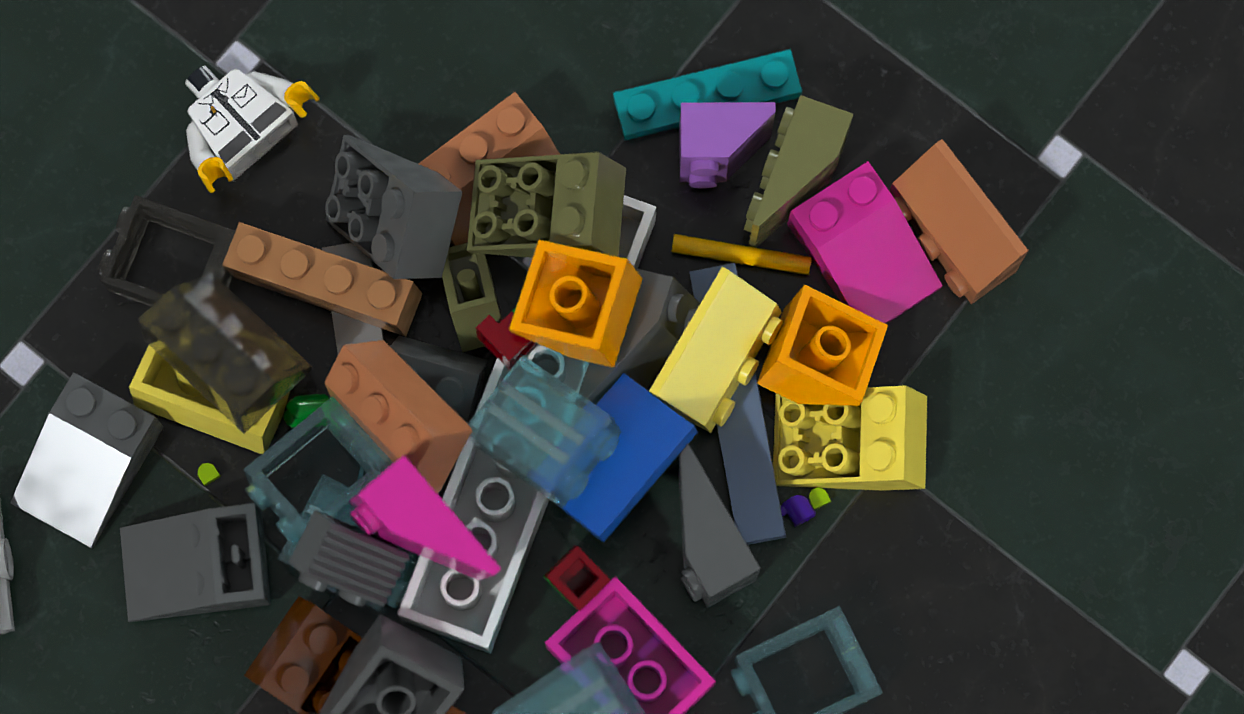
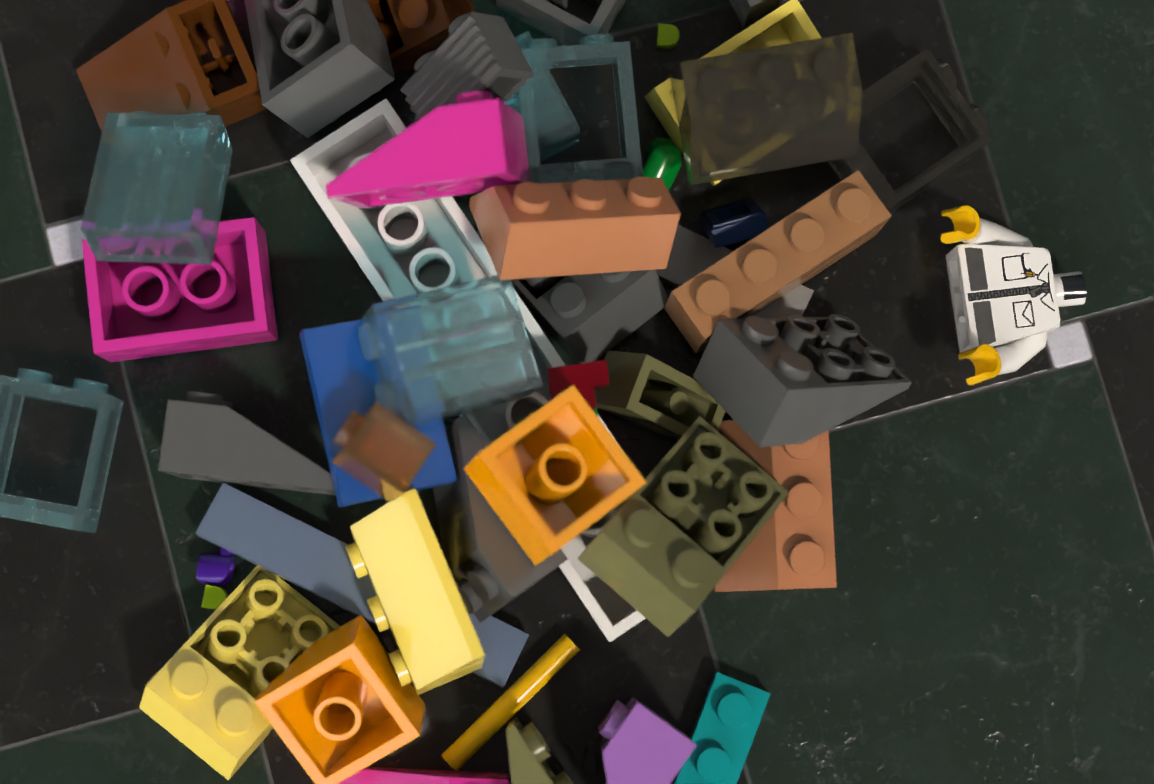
camera: 120 degrees right, 5 degrees up
dark red leg [543,545,611,611] -> none
none -> clear orange brick [331,402,436,503]
none -> dark blue tile [699,197,769,248]

